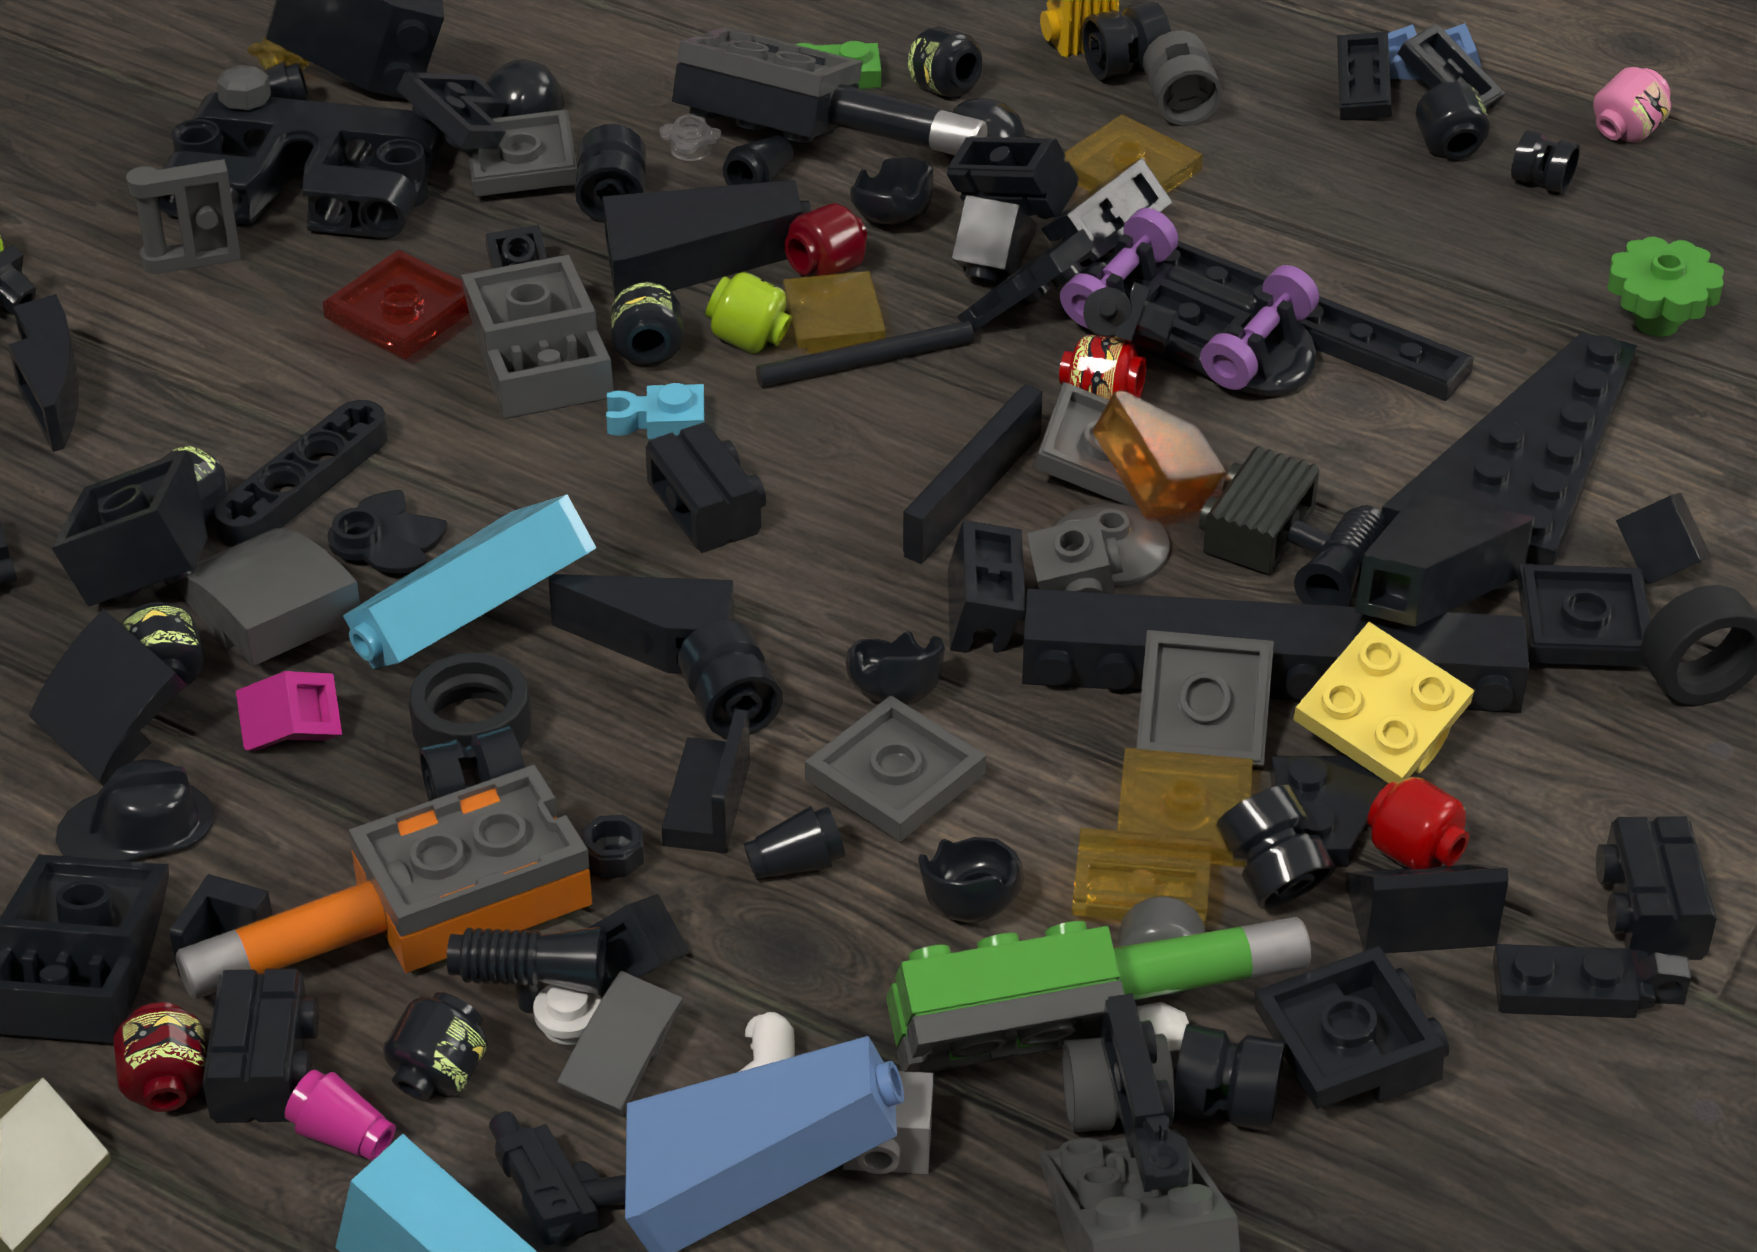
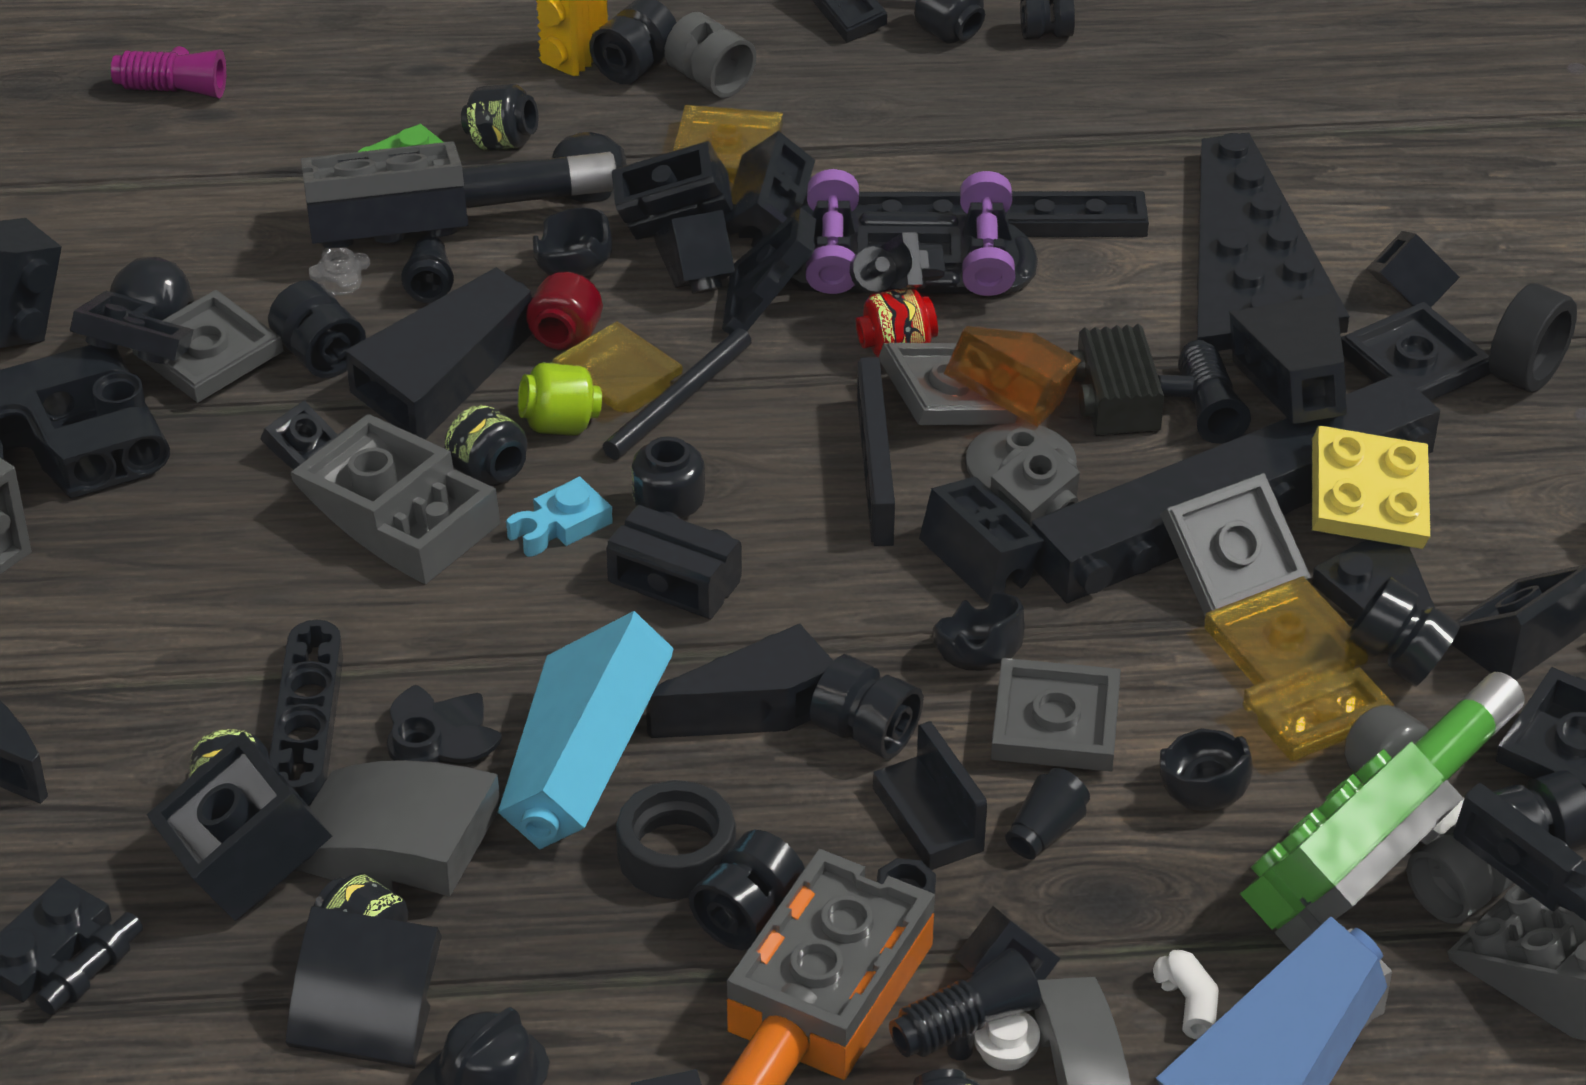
camera: 35 degrees left, 0 degrees up
dark pink panel [236,671,342,751] -> none
clear red plate [322,249,469,359] -> none
red head [1367,777,1470,870] -> none
bright green plant [1607,237,1724,337] -> none
none -> black head [631,436,705,519]

